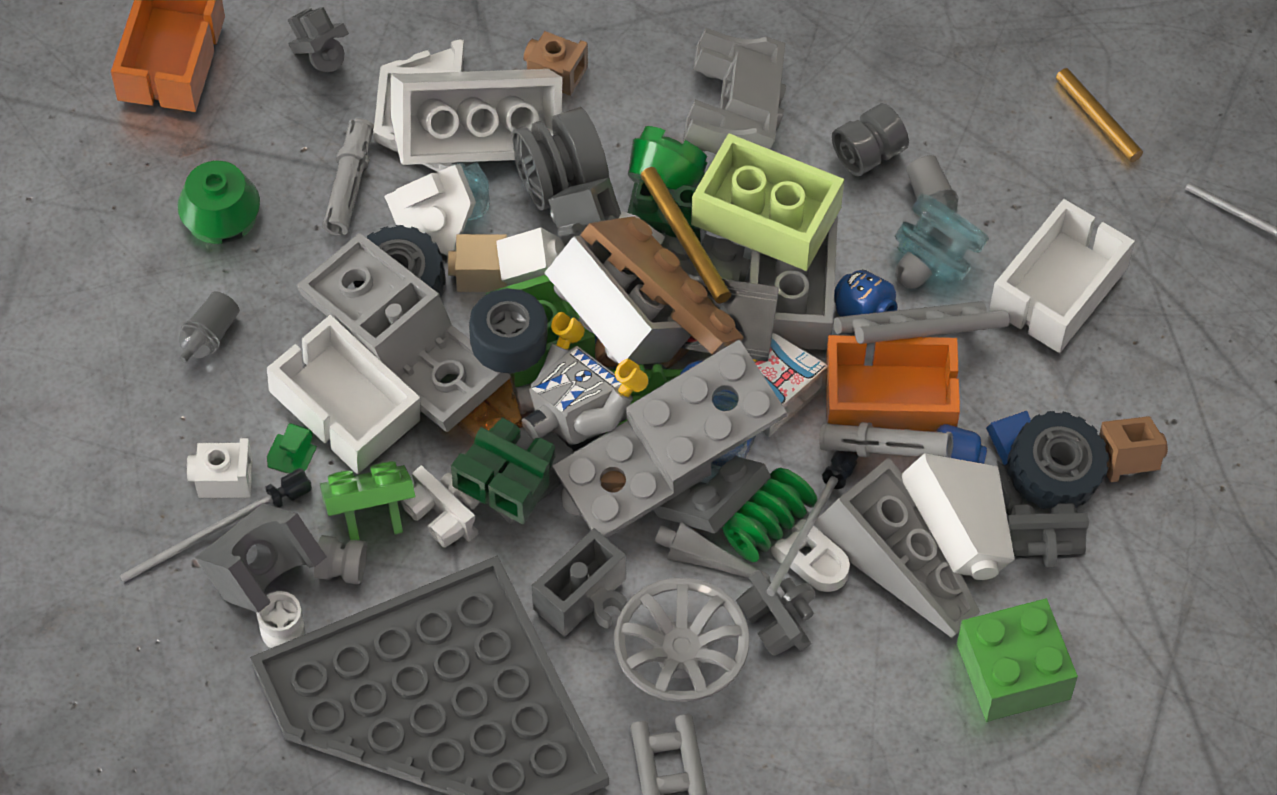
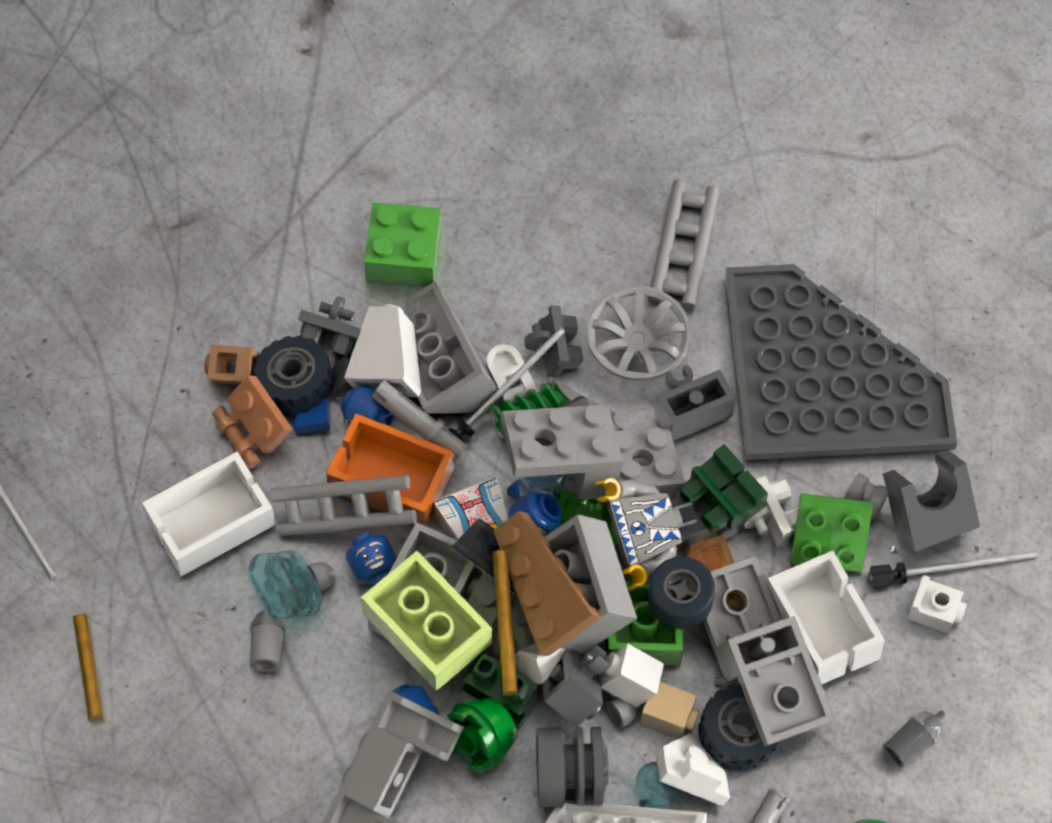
camera: 160 degrees left, 5 degrees up
white wheel [256,591,305,648] -> none
green piece [267,423,317,474] -> none
dark grey wheel [832,103,909,177] -> none
none -> nougat plate [212,376,293,469]

